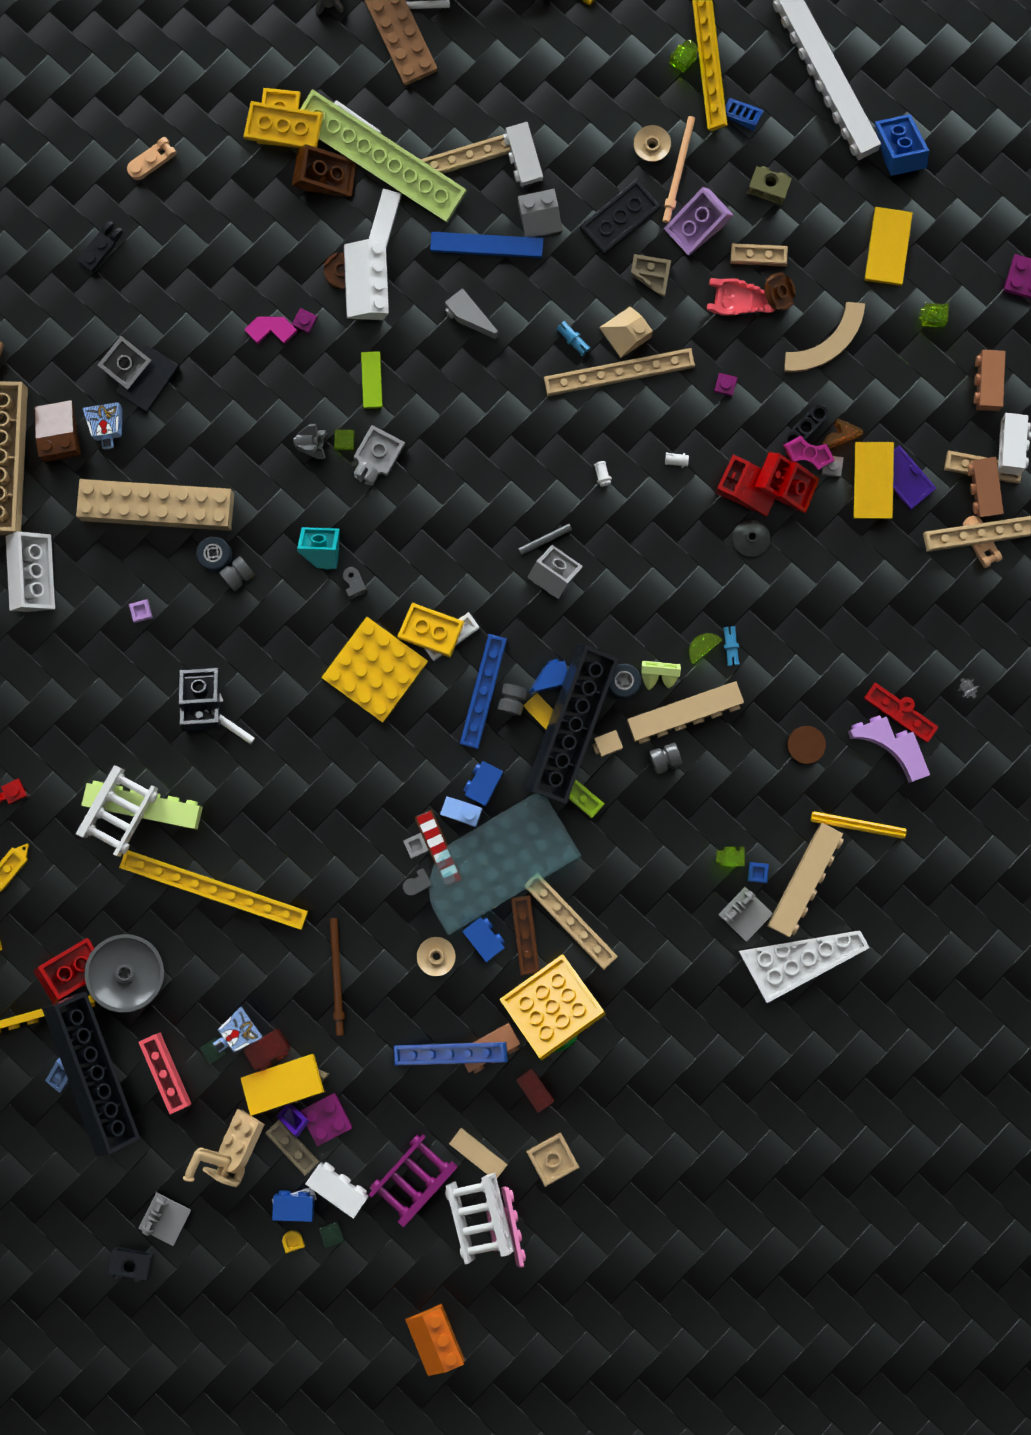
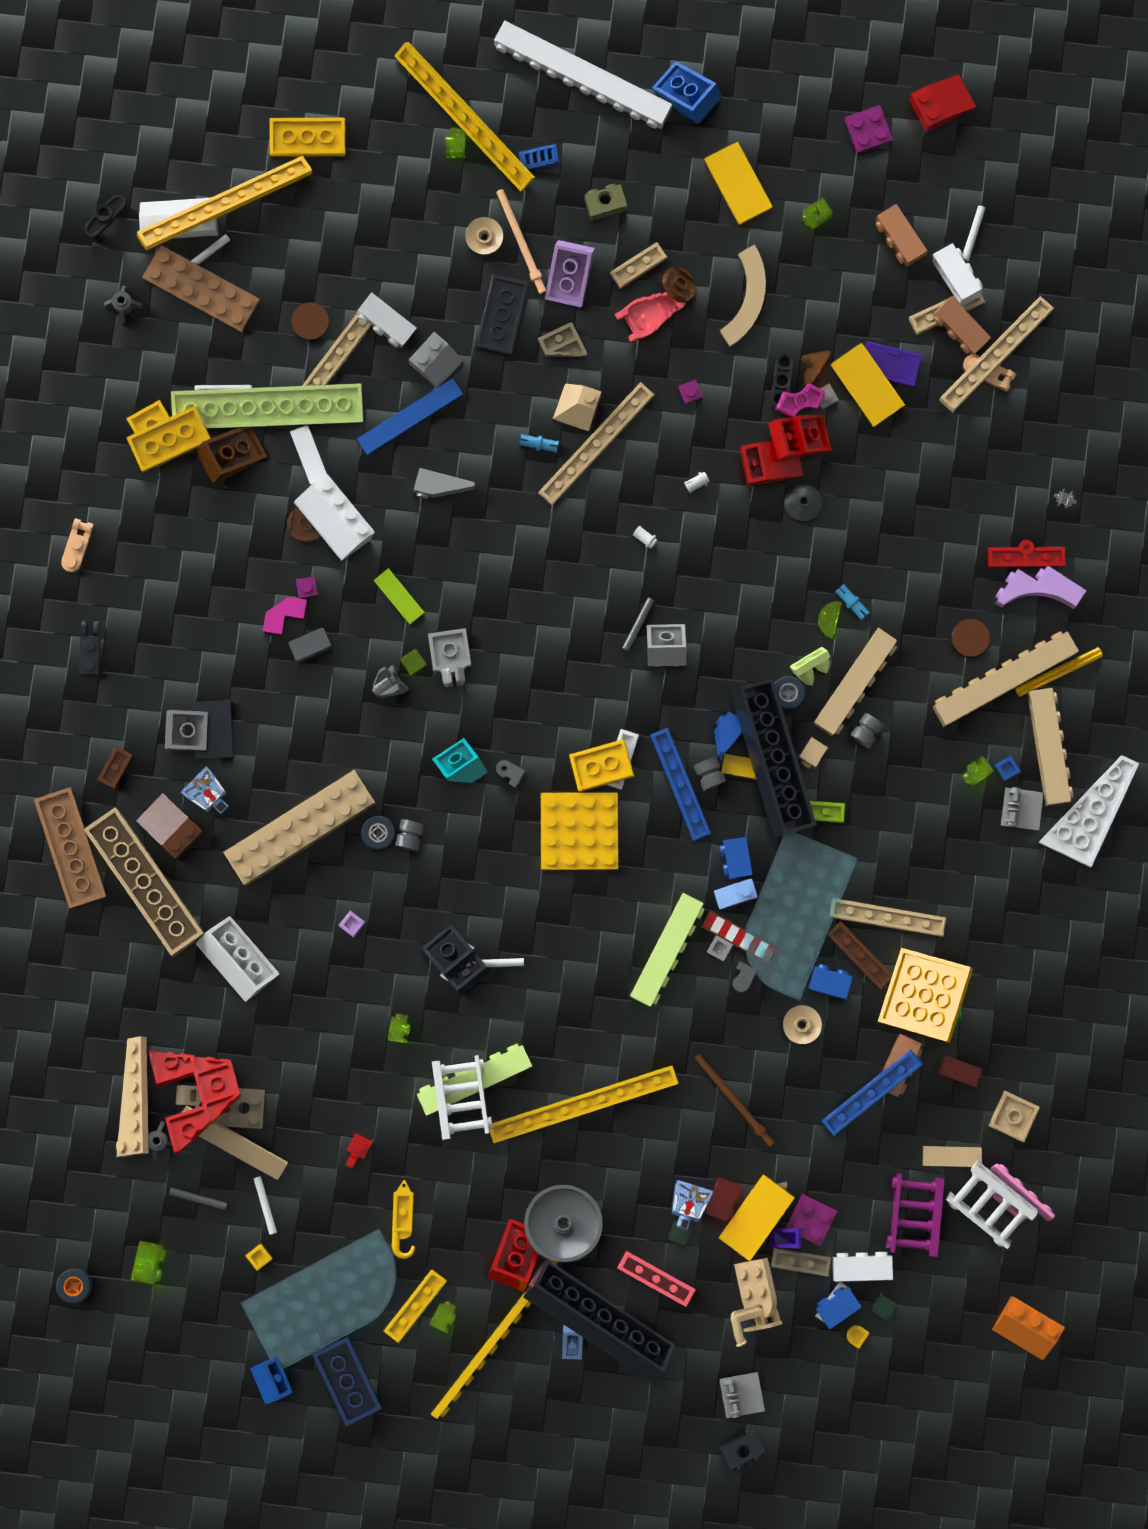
camera: 45 degrees left, 0 degrees up
none -> reddish brown plate [97,746,133,789]
none -> dark grey panel [289,628,332,664]
none -> reddish brown tile [291,303,329,341]
none -> clear neon green brick [387,1014,410,1043]
none -> yellowish green brick [630,893,705,1007]
none -> tan brick [932,631,1079,727]

